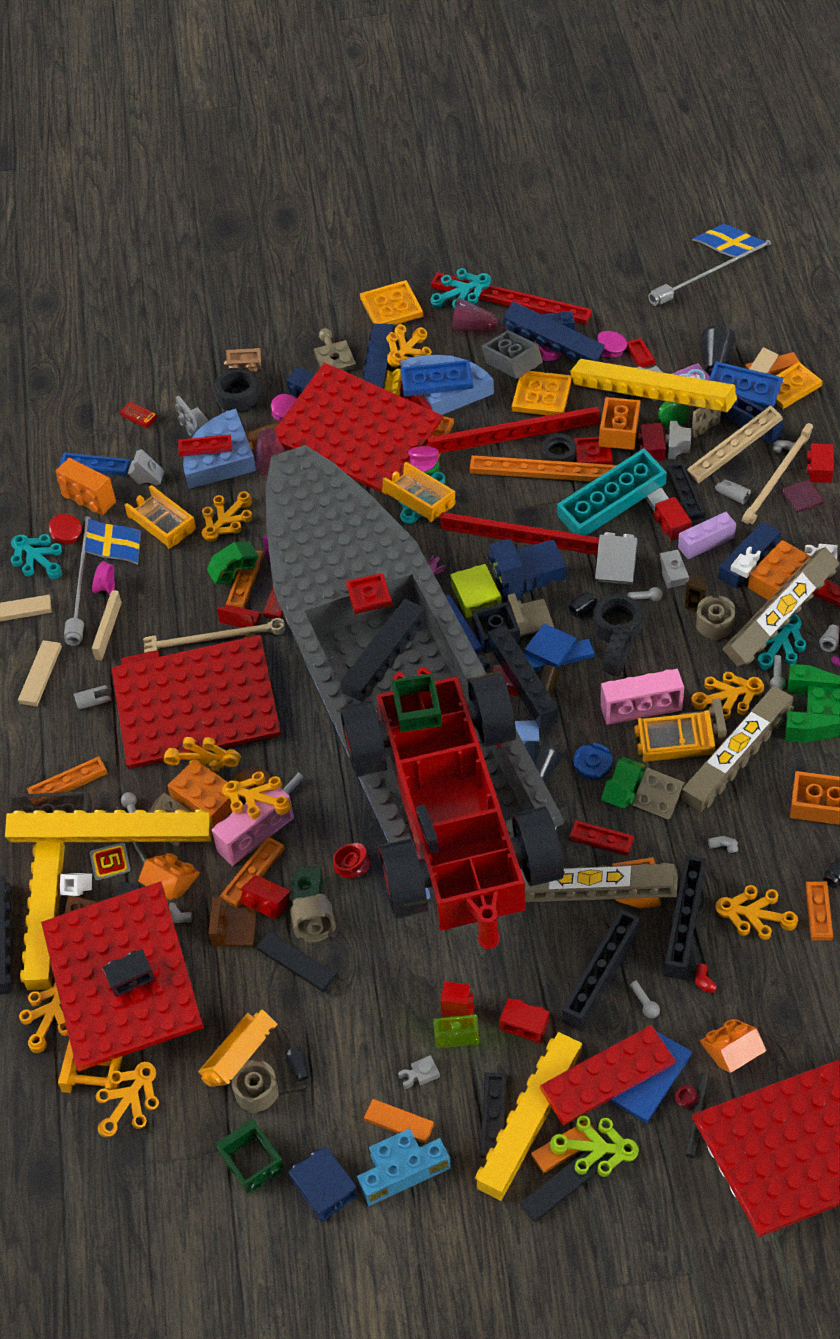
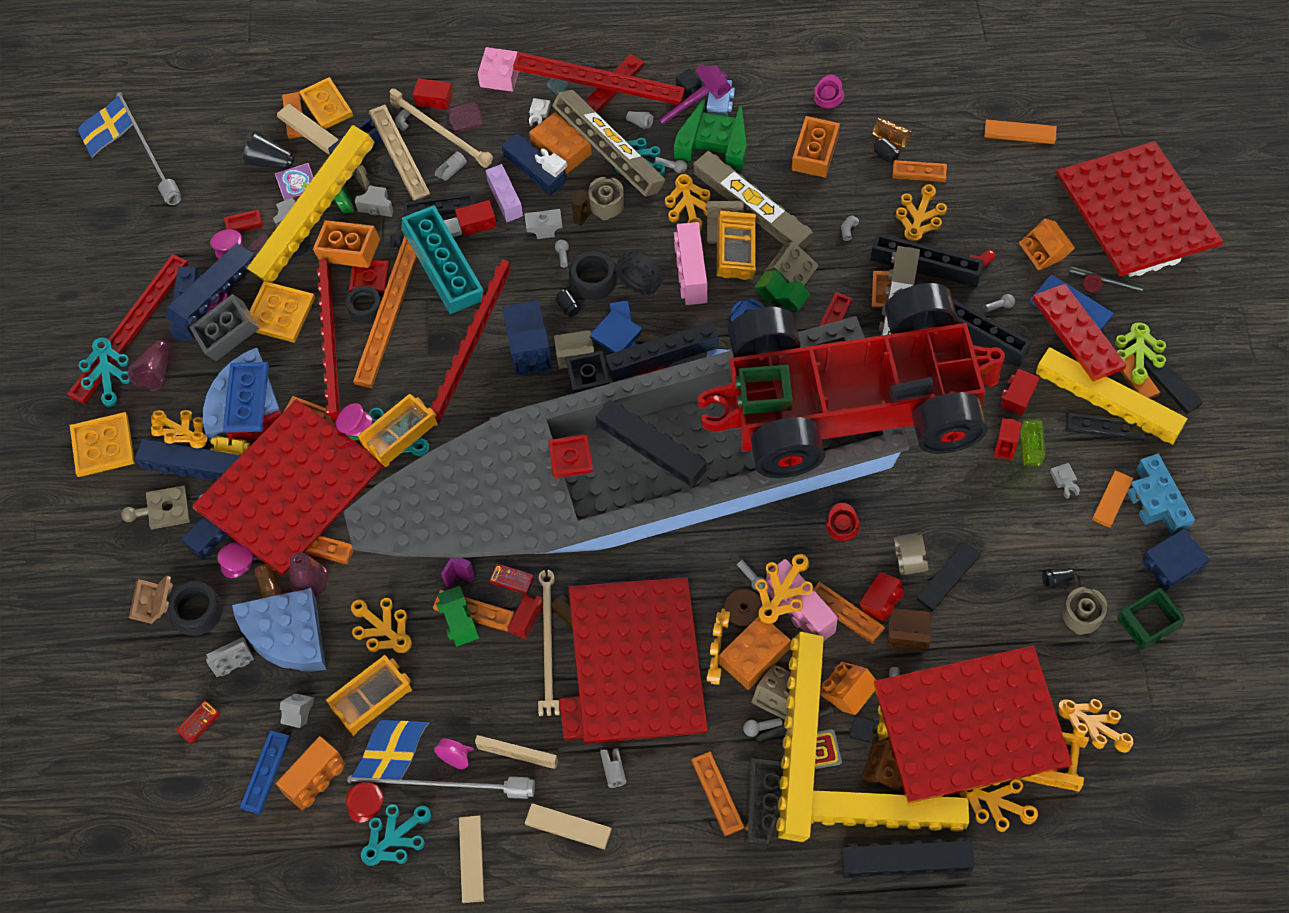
camera: 85 degrees left, 10 degrees up
white brick [60,873,92,896] -> none
black brick [103,949,155,997] -> none
red tile [178,434,232,457] -> none
light orange door [198,1009,278,1087] -> none
clear green brick [289,865,323,904] -> none
neon yellow brick [450,564,501,618] -> none
light grey brick [595,532,638,585] -> none
dark red brick [637,423,666,461] -> none
blue tile [709,361,783,408] -> none

